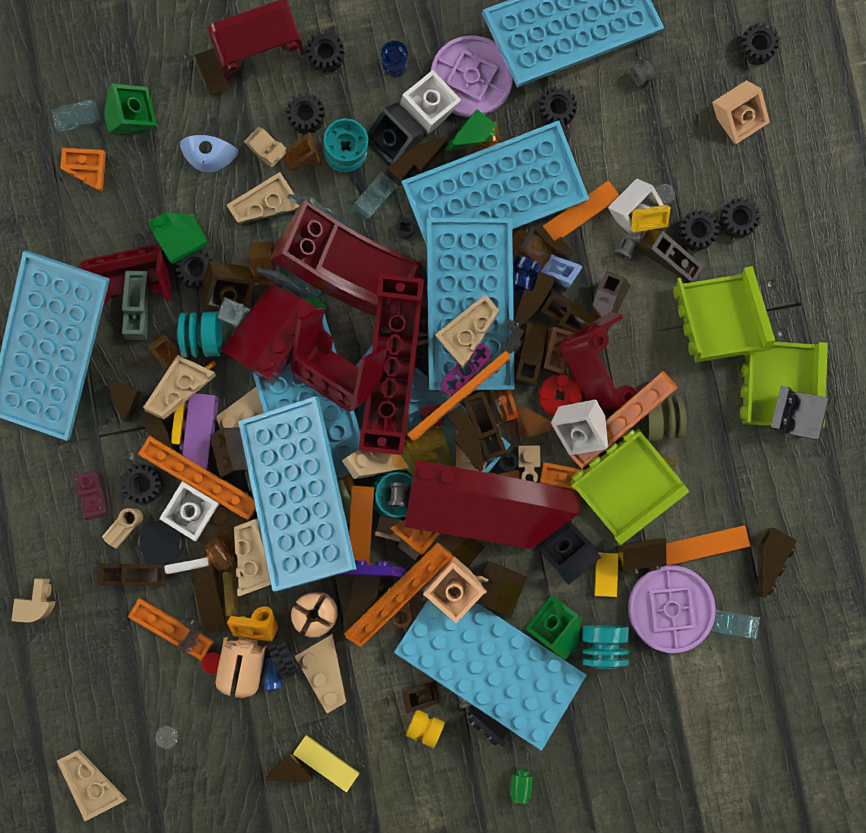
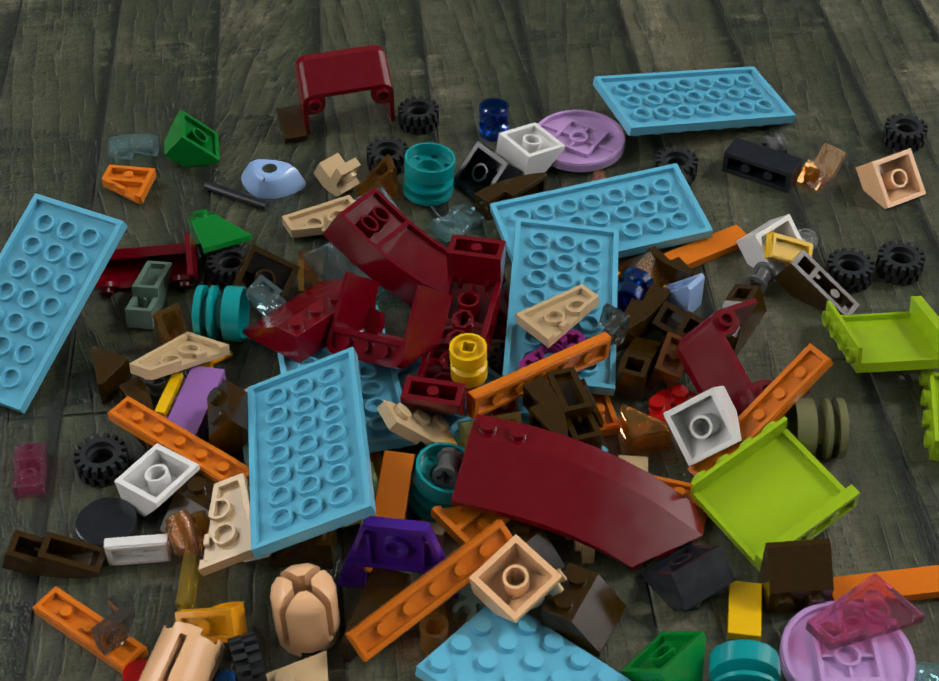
camera: 10 degrees right, 40 degrees down
tan piece [102,508,143,549] -> none
dark brown slope [190,565,227,634] -> none
green slope [444,109,496,152] -> none
none -> black bar [204,181,270,210]
none -> yellow wheel [449,333,488,388]
none -> black brick [722,137,803,193]
none -> clear orange slope [796,143,848,191]
none -> clear pink wing [805,573,925,651]

